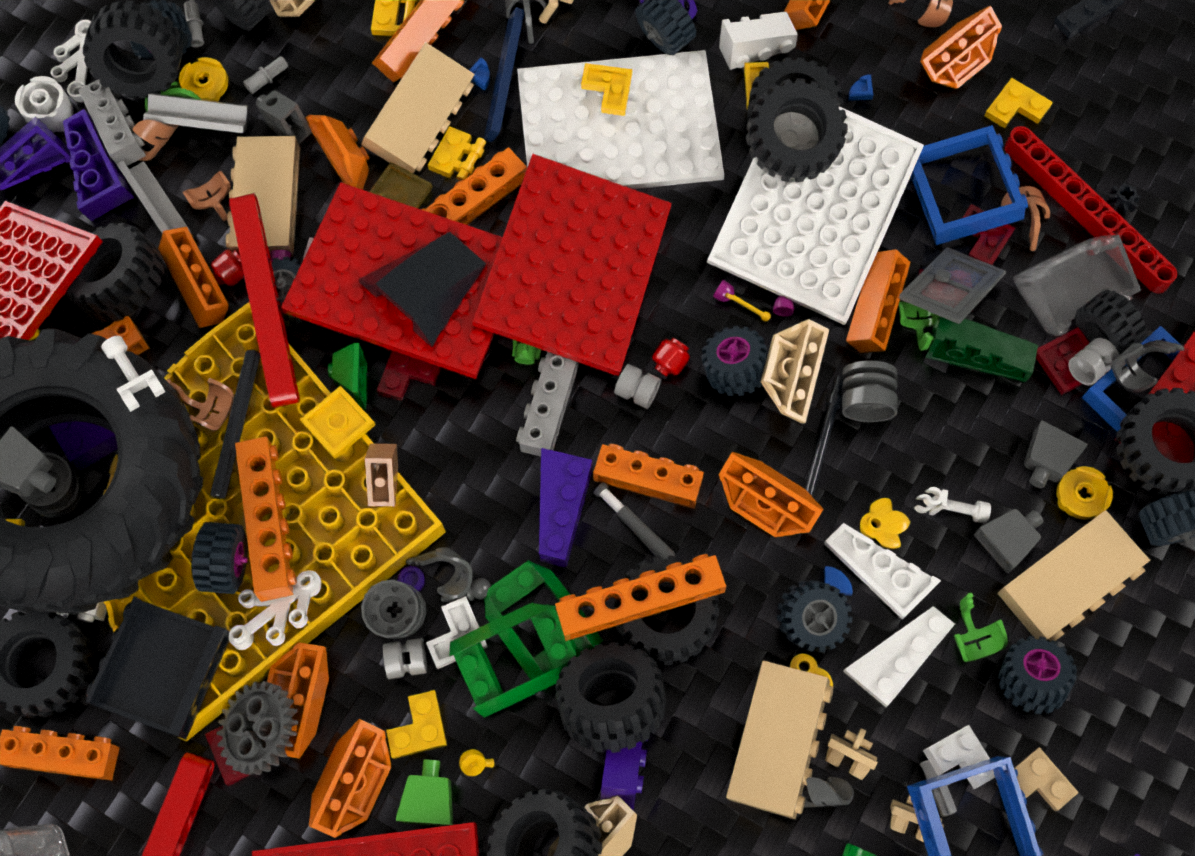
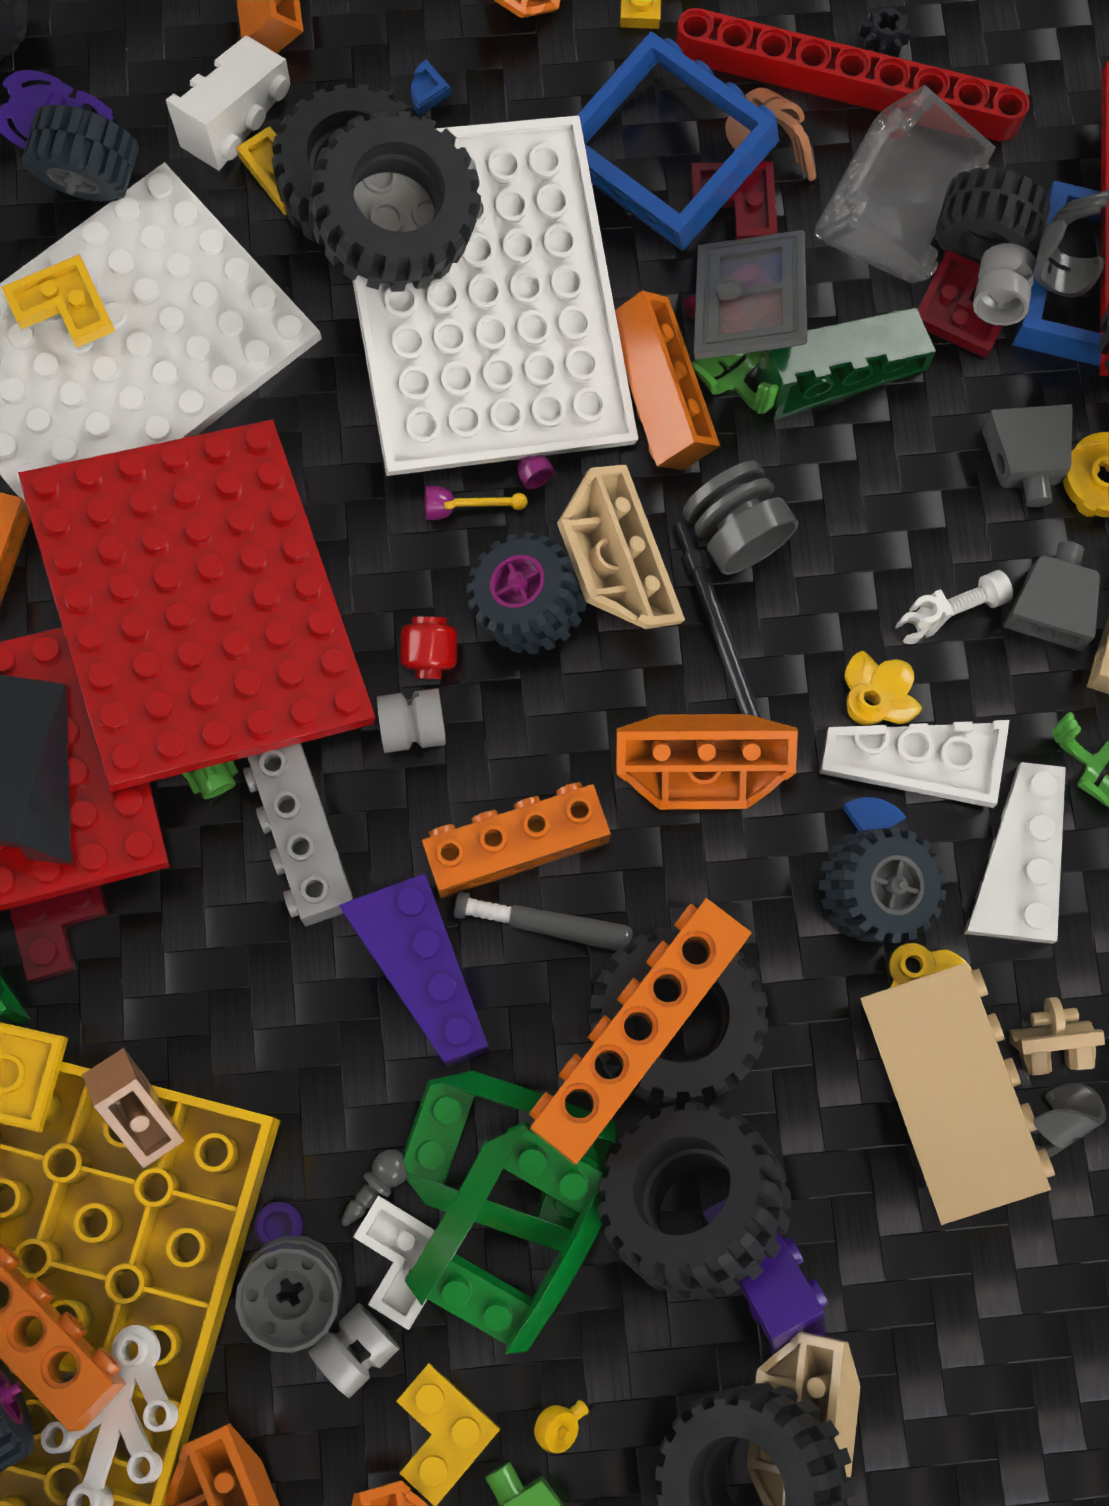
camera: 40 degrees left, 5 degrees up
dark grey helmet [406,547,472,599] -> none

